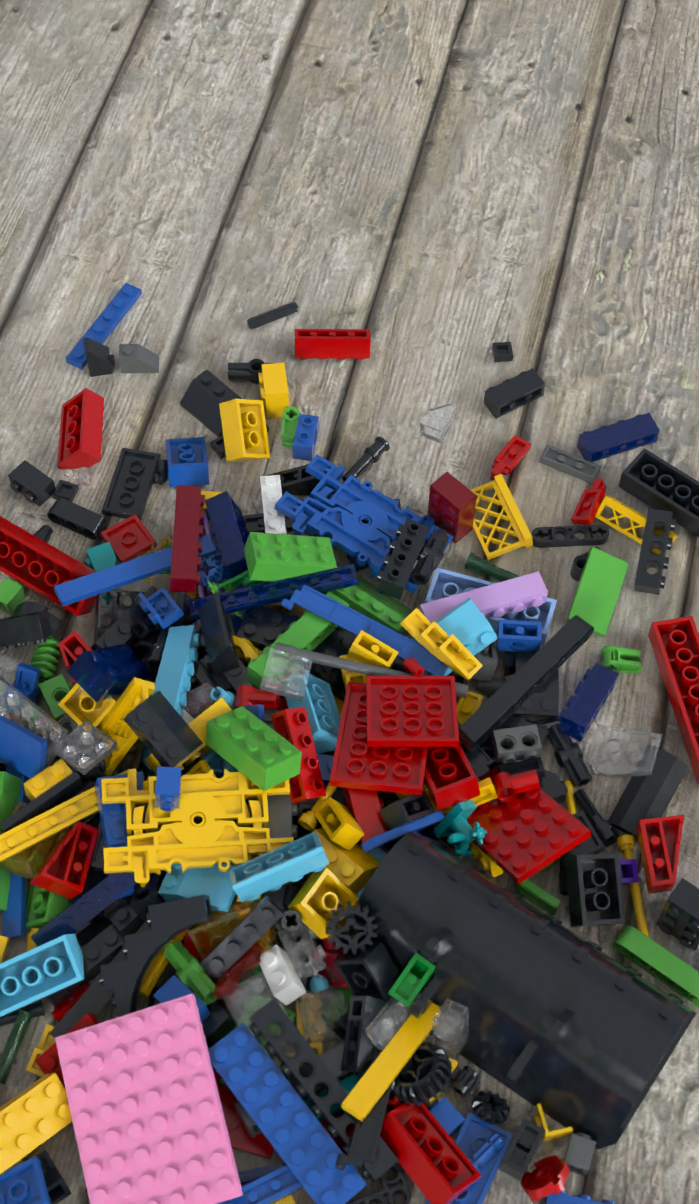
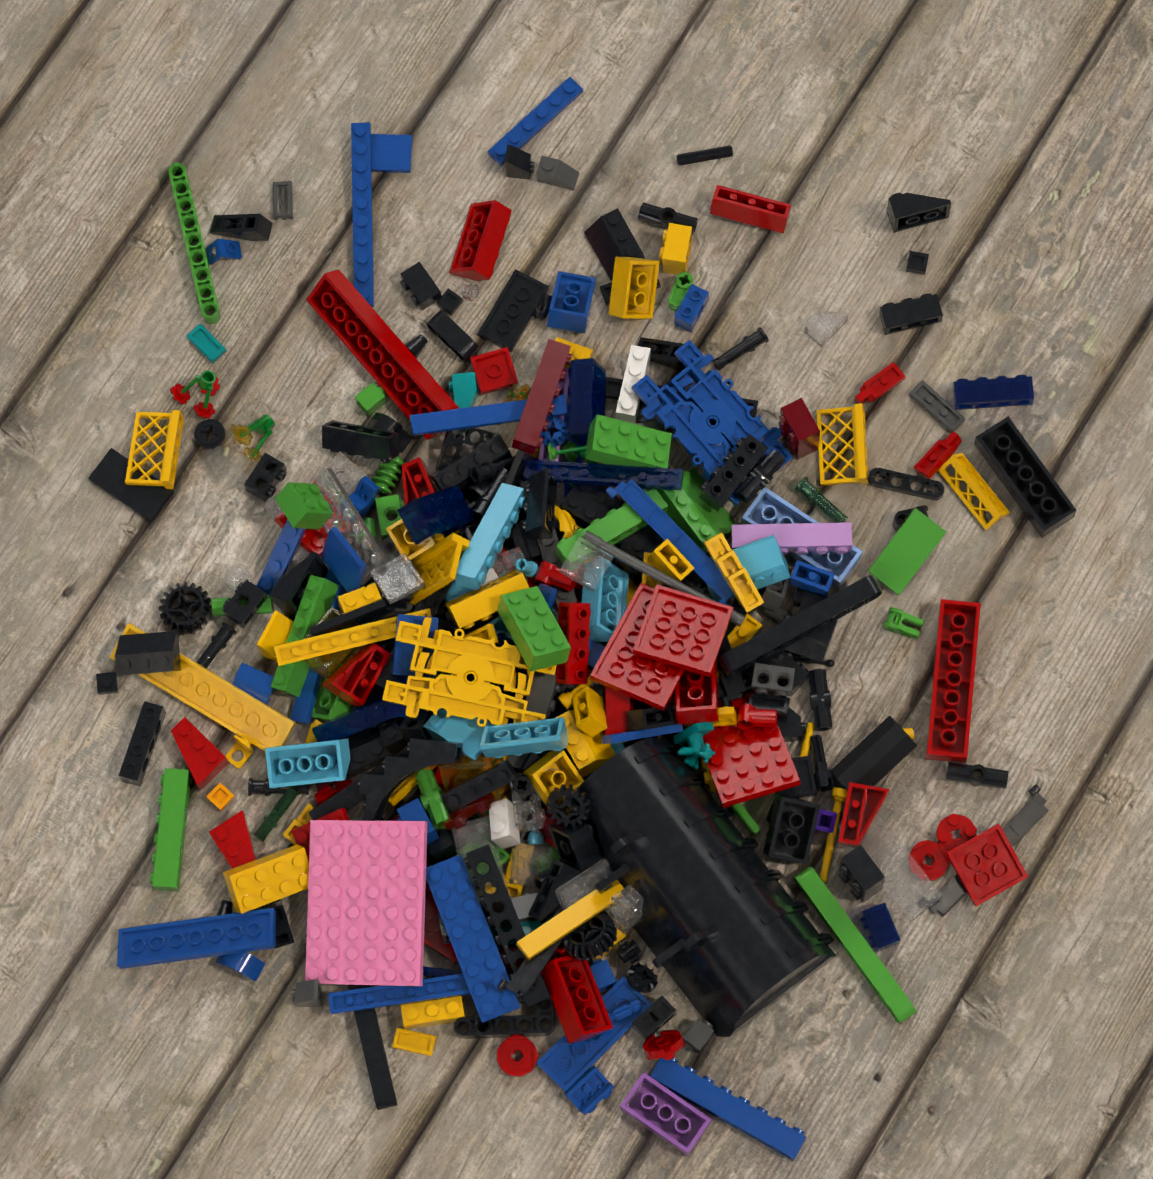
camera: 25 degrees right, 15 degrees up
black slope [123,691,203,767] -> none
blue bracket [138,587,184,630] -> none
blue brick [155,766,181,811] -> none
green slope [388,953,436,1008] -> none
red arm [403,656,424,676] -> none
yellow bracket [533,1103,573,1142] -> none
clear blue brick [557,663,619,742] -> none
clear slope [587,724,663,778] -> none
black brick [634,508,676,595] -> none
none -> black slope [887,193,951,233]

